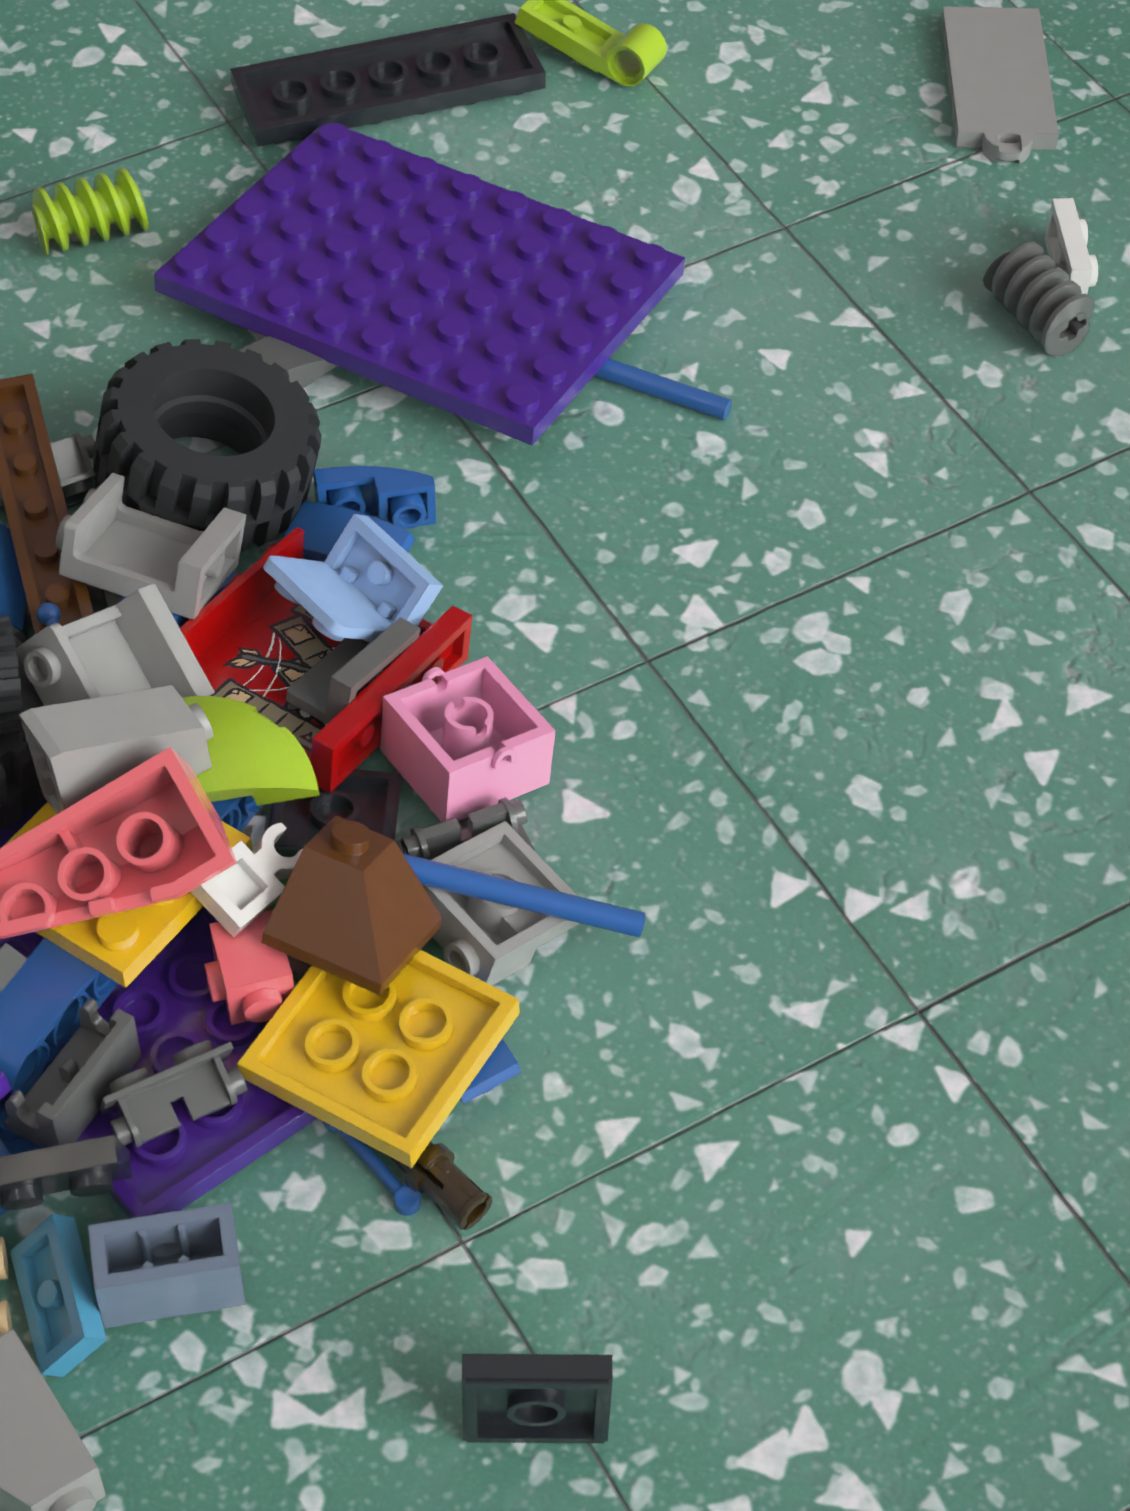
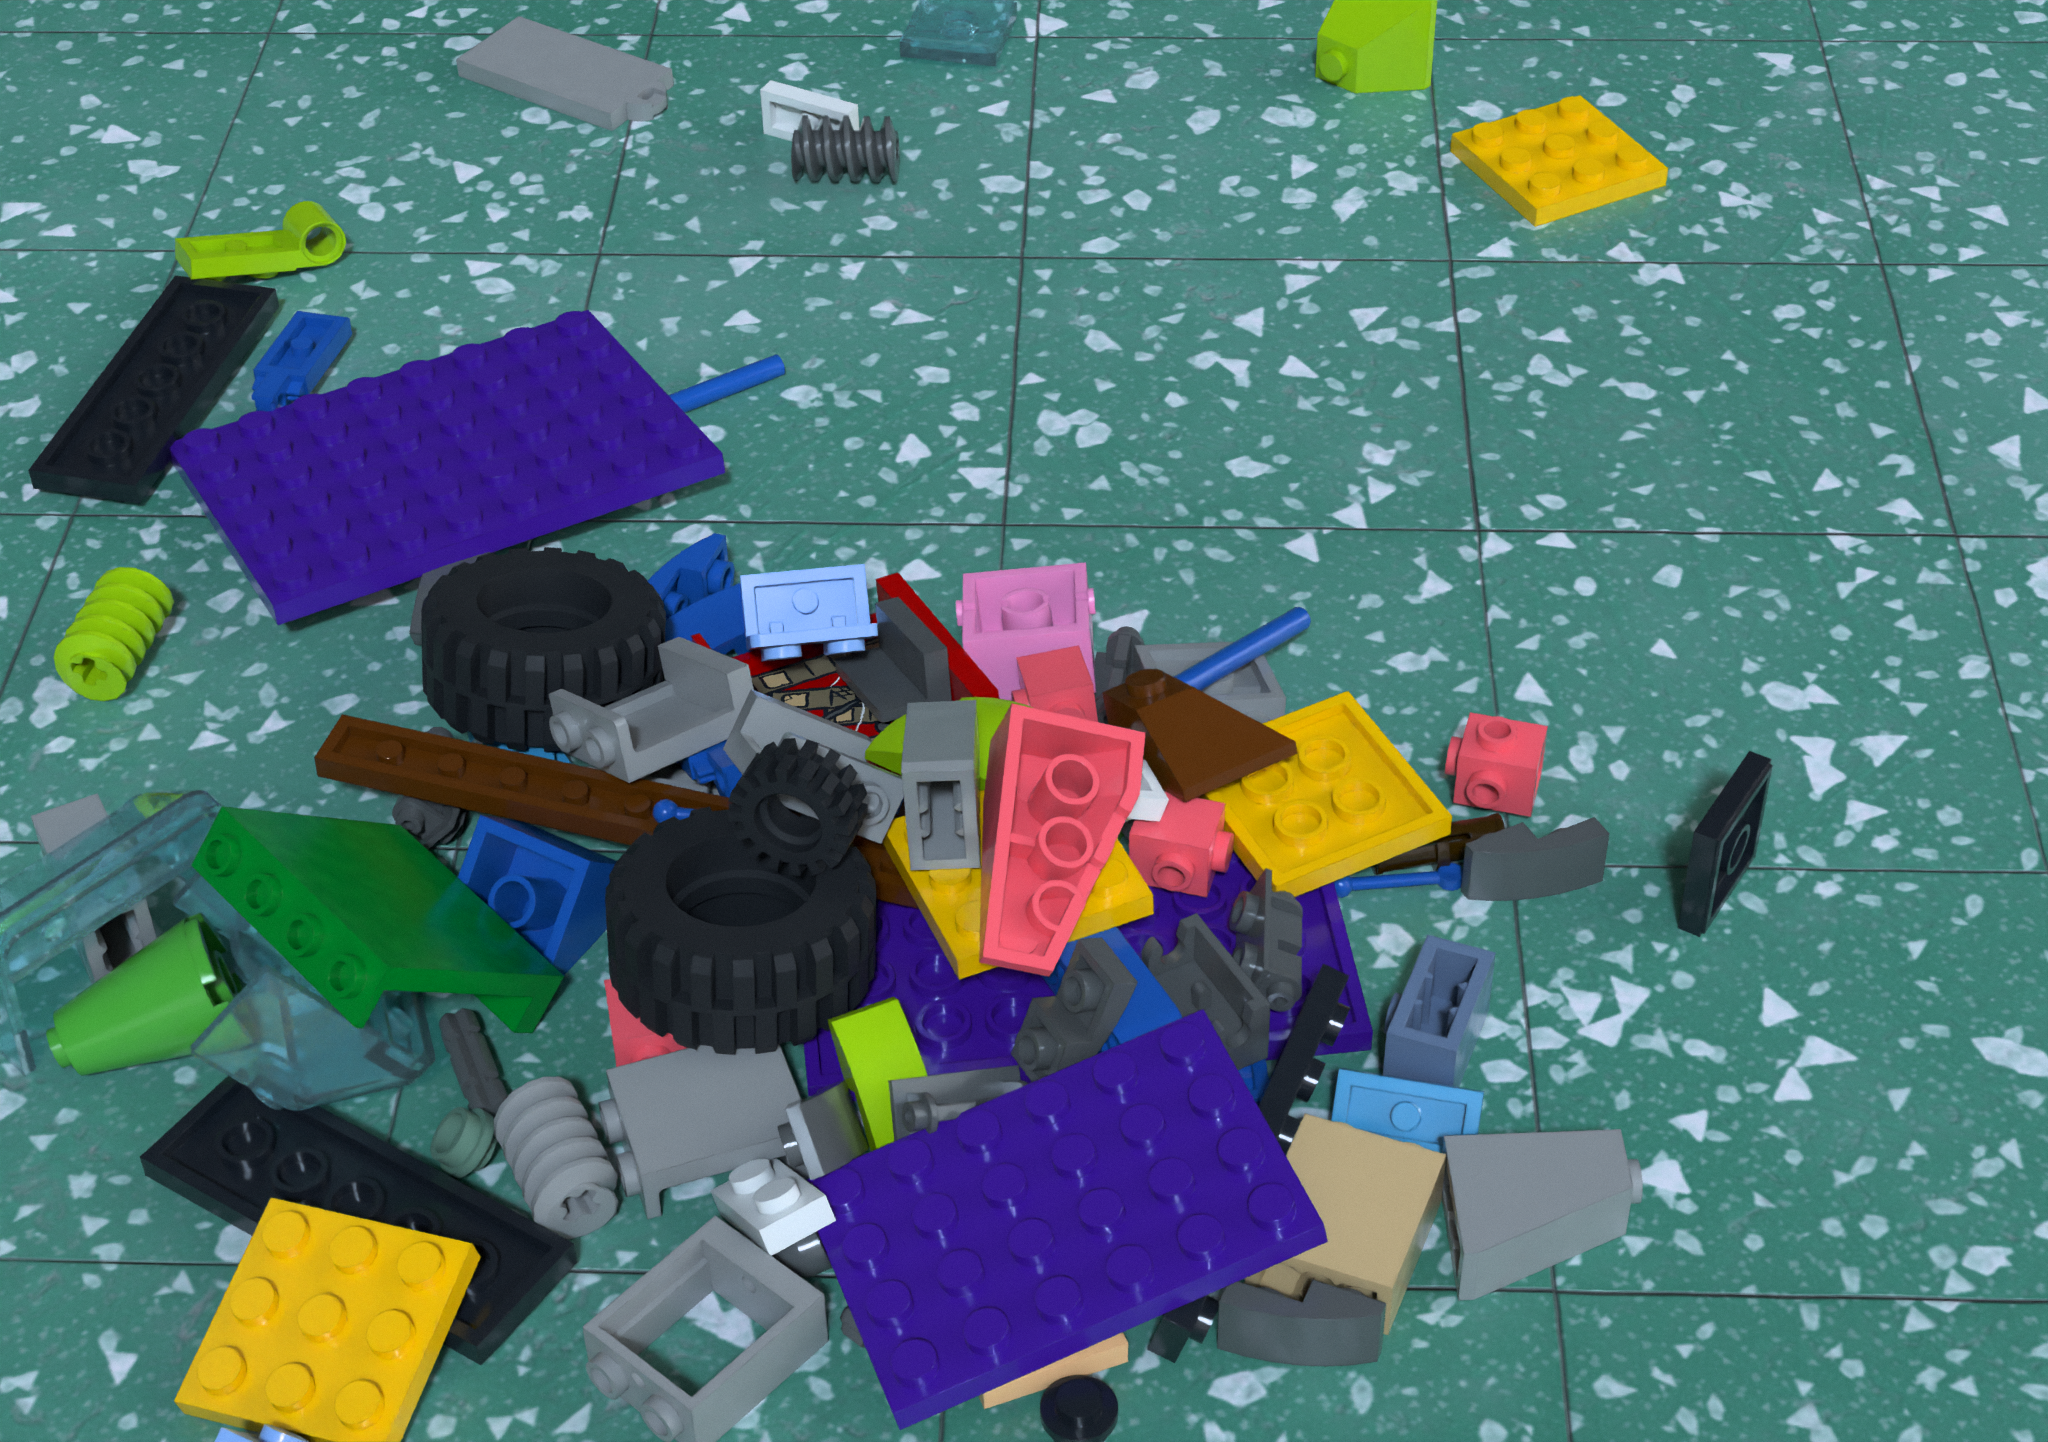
camera: 55 degrees left, 10 degrees down
none -> blue hinge [251,311,352,412]
none -> coral brick [1011,645,1098,722]
none -> coral brick [1445,712,1548,817]
none -> dark grey slope [1461,817,1610,901]

